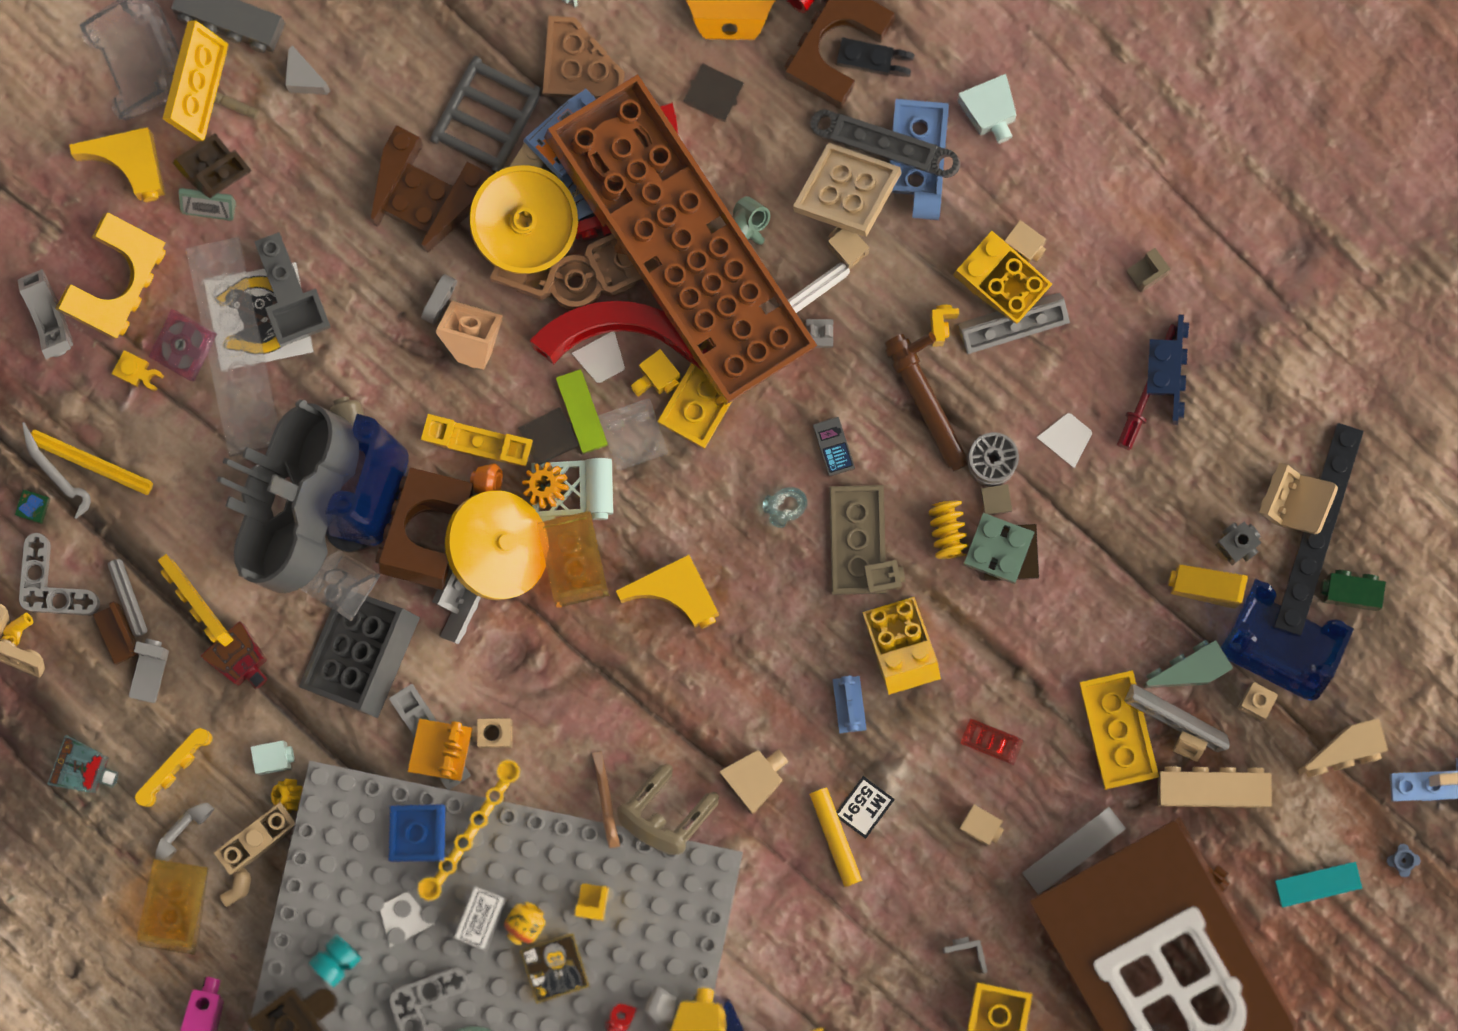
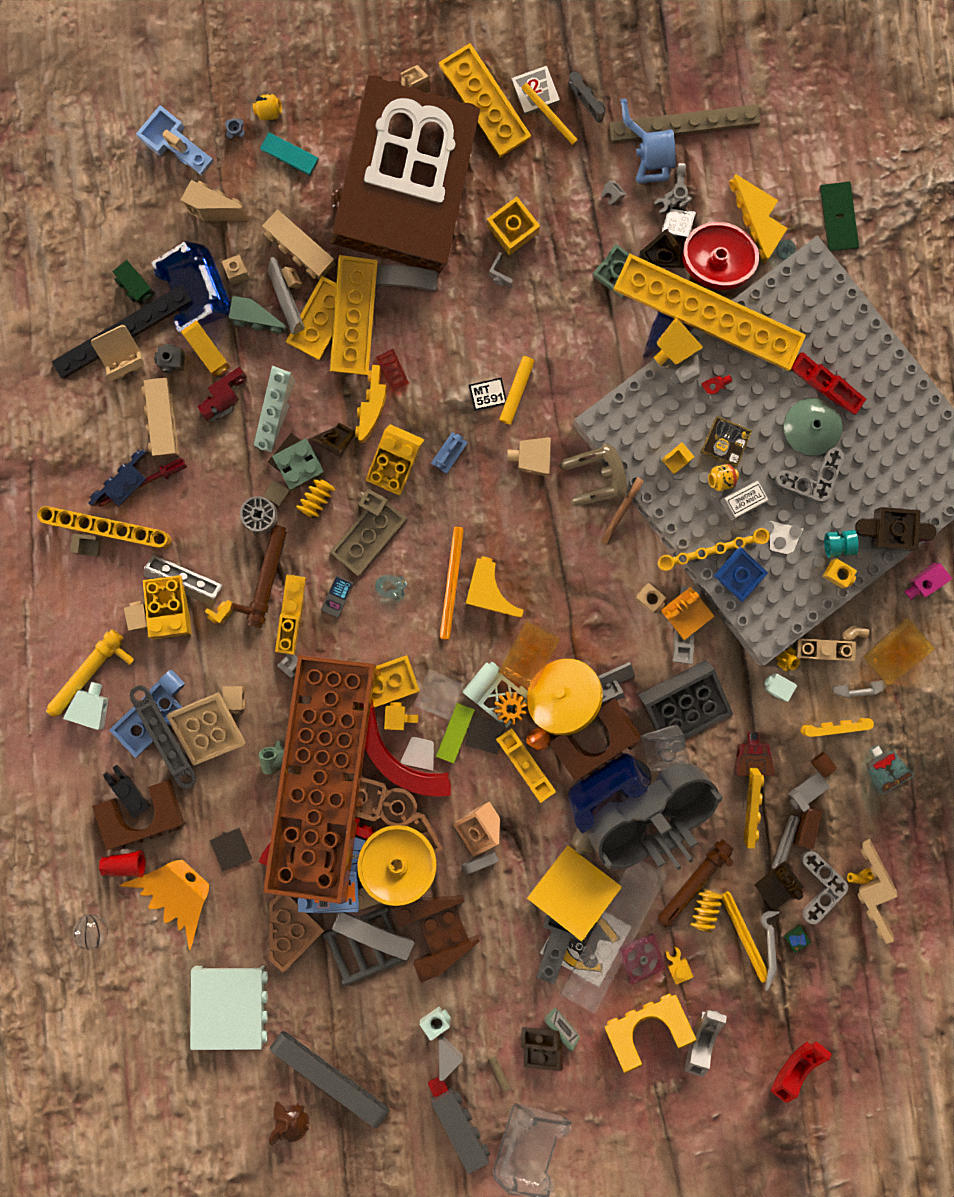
camera: 150 degrees left, 5 degrees up
yellow arch [69,127,165,202] -> none
yellow plate [162,20,229,141] -> none
white axle [788,263,850,313] -> none
tan brick [959,805,1004,846] -> none
white sticker [1037,413,1092,468] -> none
none -> yellow beam [37,506,172,549]
none -> yellow cylinder [46,629,134,717]
none -> tan brick [142,377,179,459]
none -> dark red plate [197,367,246,422]
none -> yellow head [253,94,282,121]
none -> light aqua slope [254,366,296,452]
none -> yellow slope [275,574,306,655]
none -> dark brown slope [309,423,355,457]
none -> yellow plate [330,255,378,376]
none -> light grey slope [332,912,415,961]
none -> yellow slope [355,365,387,443]
none -> light aqua brick [419,1006,451,1041]
none -> red piece [428,1076,448,1097]
none -> light orange axle [440,527,464,640]
none -> yellow sticker [527,845,622,941]
none -> reddish brown cylinder [657,839,734,928]
none -> yellow piece [690,889,724,933]
none -> dark brown hinge [754,861,804,911]
none -> reddish brown beam [811,752,837,778]
none -> yellow brick [822,559,857,589]

